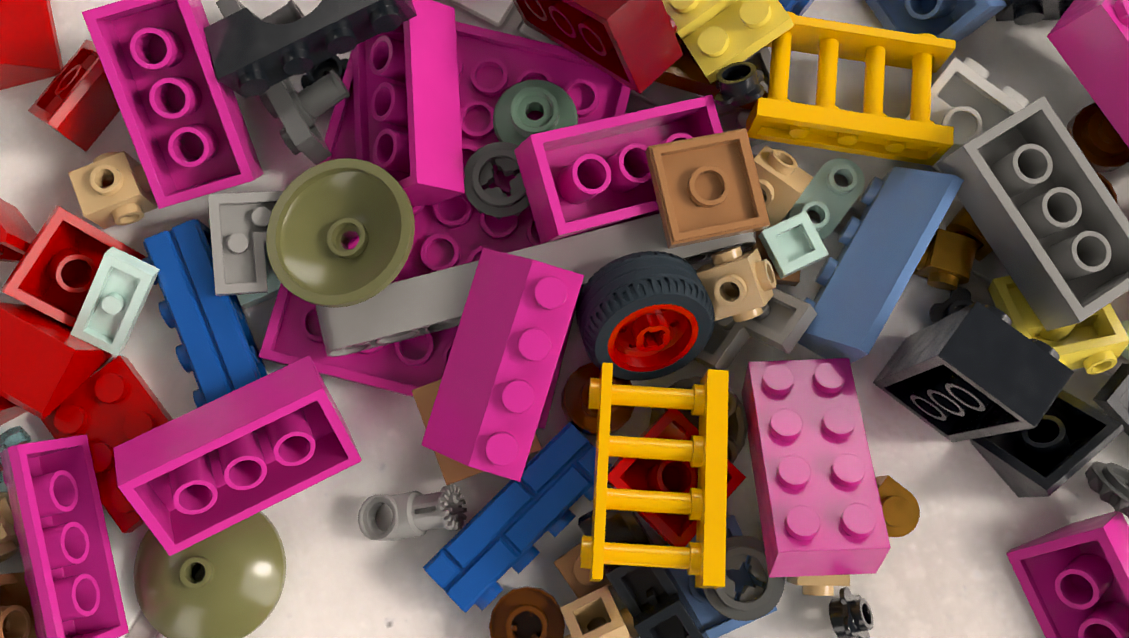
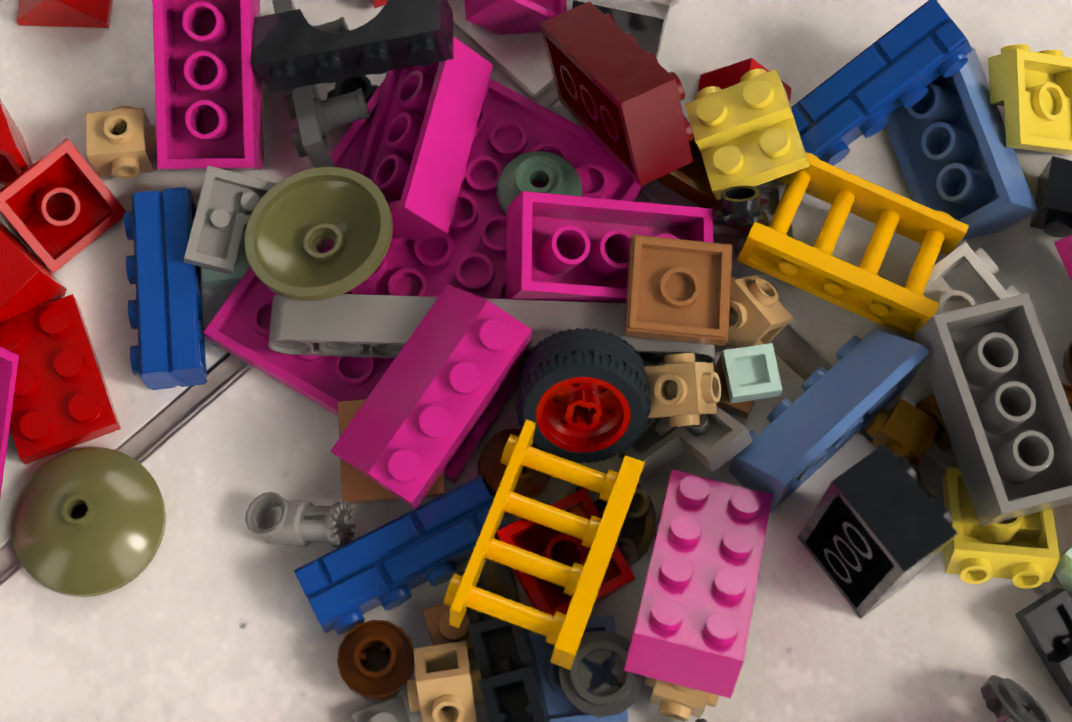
camera: 15 degrees right, 10 degrees down
red slope [28,39,120,152] -> none
light aqua plate [70,246,160,356] -> none
dark pink brick [113,355,362,556] -> none
dark grey gear [464,142,530,220] -> none
light aqua plate [786,158,865,241] -> none
pearl gold plate [876,475,920,537] -> none
black slope [970,389,1124,498] -> none

